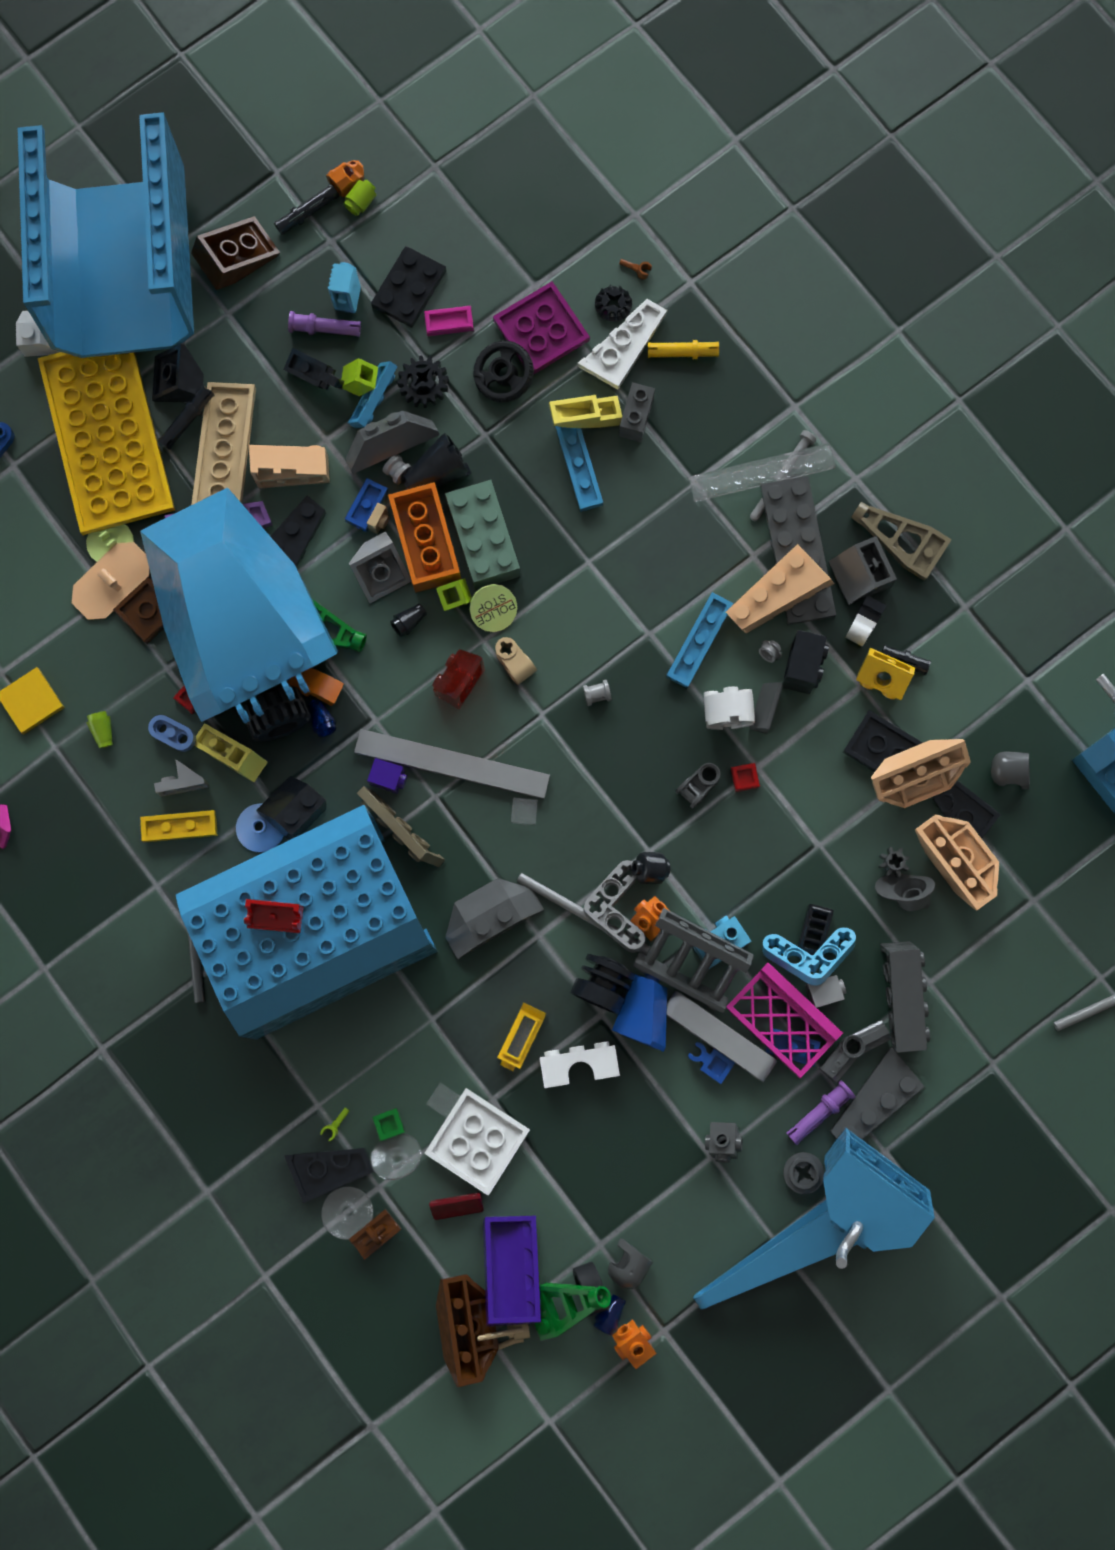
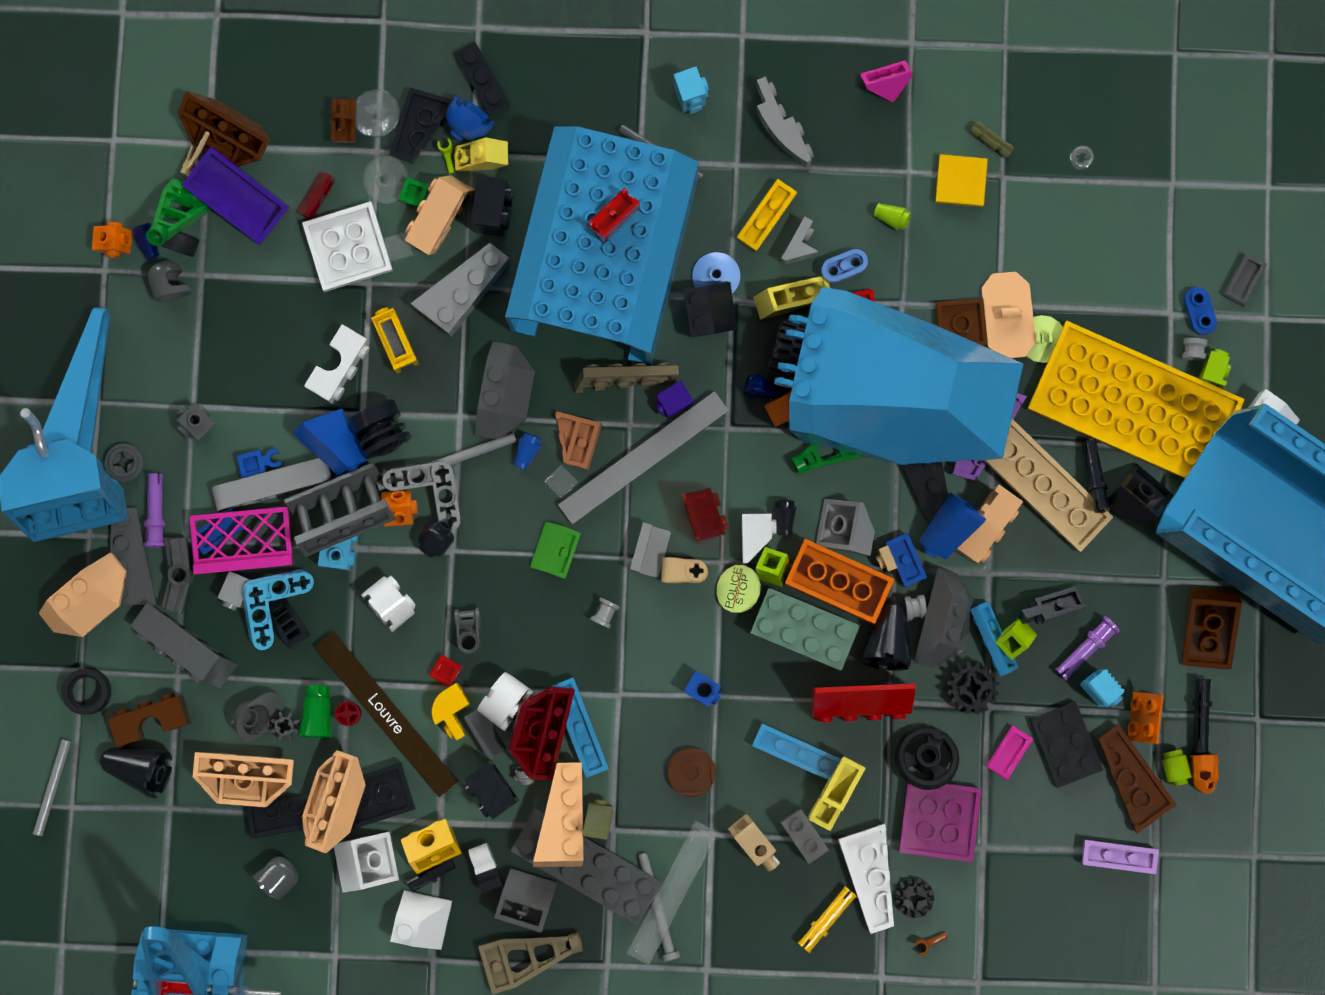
camera: 130 degrees right, 5 degrees up
none -> light nougat wedge [39,552,127,637]
none -> black tyre [62,669,111,715]
none -> black cone [100,748,172,799]
none -> reddish brown arch [108,693,192,747]
none -> green plant [298,685,332,739]
none -> dark brown tile [315,632,459,797]
none -> white slope [334,832,399,893]
none -> dark red wheel [335,702,362,726]
none -> white brick [361,575,416,632]
none -> white slope [390,890,452,950]
none -> light nougat wedge [405,175,475,255]
none -> light grey wedge [411,243,511,337]
none -> yellow brick [432,683,471,741]
none -> blue cylinder [446,95,495,141]
none -> black plate [454,42,510,116]
none -> light yellow slope [454,138,508,171]
none -> black brick [471,175,514,237]
none -> dark red wedge [508,686,575,781]
none -> blue cone [514,432,542,470]
none -> bright green panel [530,522,581,579]
none -> nougat wing [555,411,602,471]
none -> olive slope [582,799,614,840]
none -> light grey panel [630,522,671,578]
none -> reddish brown tile [667,748,716,797]
none -> medium azure brick [674,67,709,114]
none -> blue brick [684,671,723,707]
none -> tan torso [728,814,780,872]
none -> white slope [741,514,776,564]
none -> light grey slope [756,76,814,167]
none -> red slope [811,684,916,722]
none -> blue slope [919,492,986,560]
none -> lavender plate [1081,840,1159,874]
none -> reddish brown wing [1097,724,1177,834]
none -> orange hinge [1128,692,1164,744]
none -> light grey wheel [1182,338,1208,361]
none -> lime brick [1198,349,1231,388]

